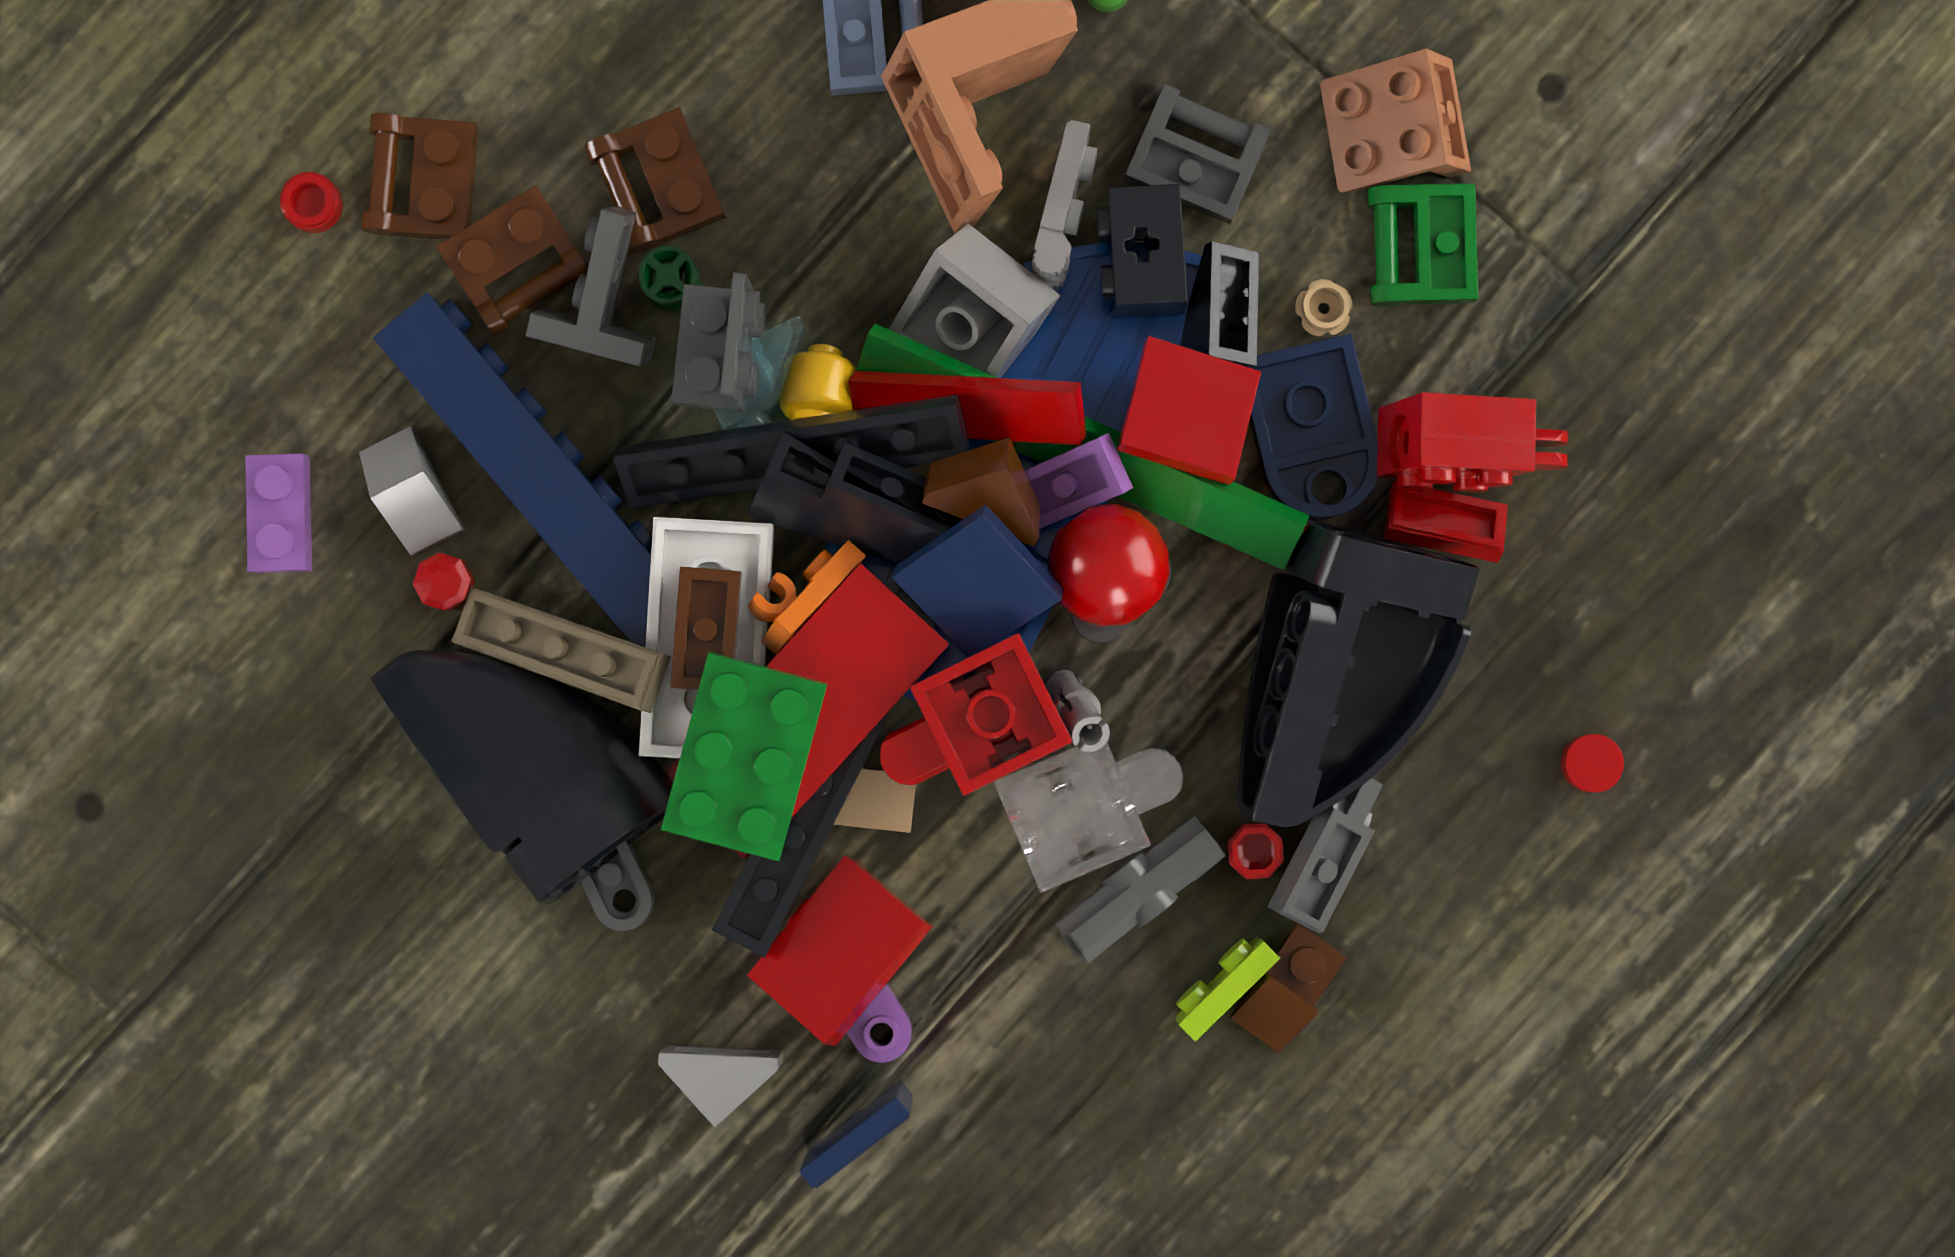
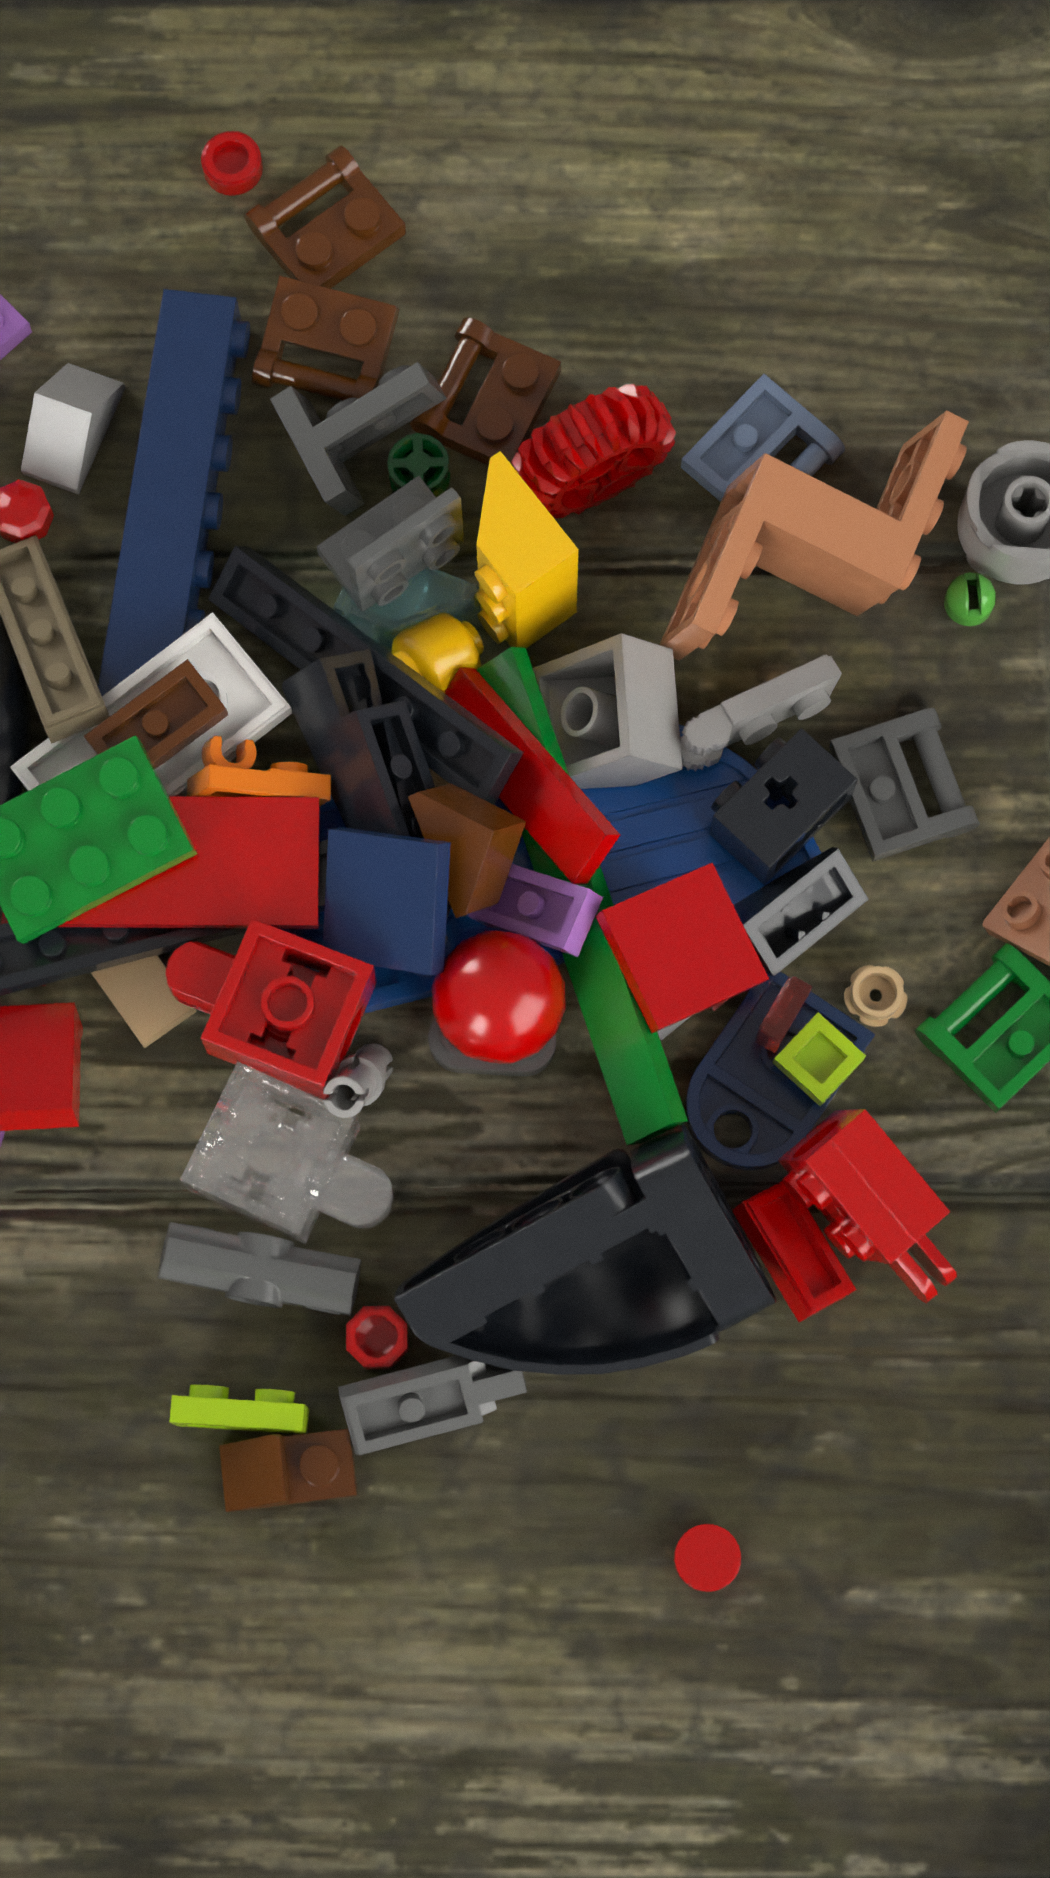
camera: 50 degrees right, 10 degrees down
none -> yellow slope [474,451,579,648]
none -> red gear [511,384,676,518]
none -> clear red tile [756,976,813,1054]
none -> lime plate [773,1012,866,1107]

